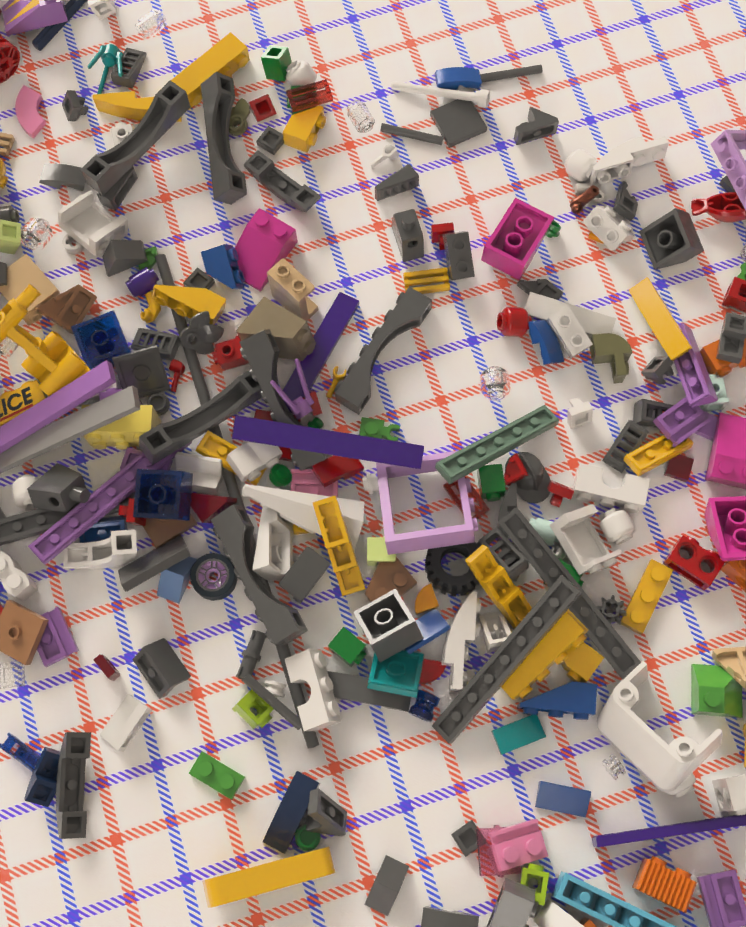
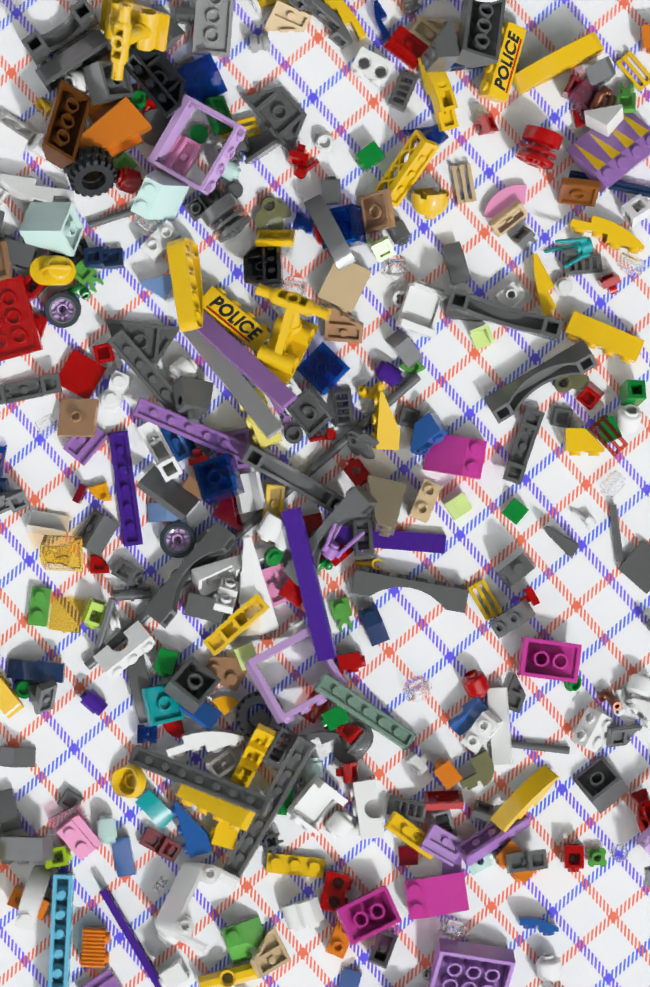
camera: 65 degrees right, 15 degrees up
none -> clear yellow slope [40,535,83,572]
none -> clear yellow piece [49,596,85,633]
none -> dark purple brick [80,688,108,716]
none -> light orange tile [88,482,112,501]
none -> red tile [90,555,110,574]
none -> light aqua brick [96,815,117,844]
none -> dark purple tile [109,430,143,547]
none -> dark grey bracket [111,557,146,588]
none -> yellow hat [111,764,146,799]
none -> dark red slope [138,826,183,863]
none -> white slope [213,577,240,614]
none -> white brick [281,897,325,932]
none -> red brick [337,652,366,674]
none -> dark grey slope [352,518,375,560]
none -> dark blue slope [358,604,390,647]
none -> red tile [423,790,464,811]
none -> orange brick [432,758,463,790]
none -> yellowish green panel [444,492,473,521]
none -> yellowish green panel [469,324,495,350]
none -> tan tile [488,199,528,238]
none -> green slope [502,498,529,525]
none -> dark grey bar [512,740,570,754]
none -> white plate [554,277,573,296]
none -> dark orange tile [557,177,600,207]
none -> yellow slope [569,215,645,254]
none -> tile [597,271,621,295]

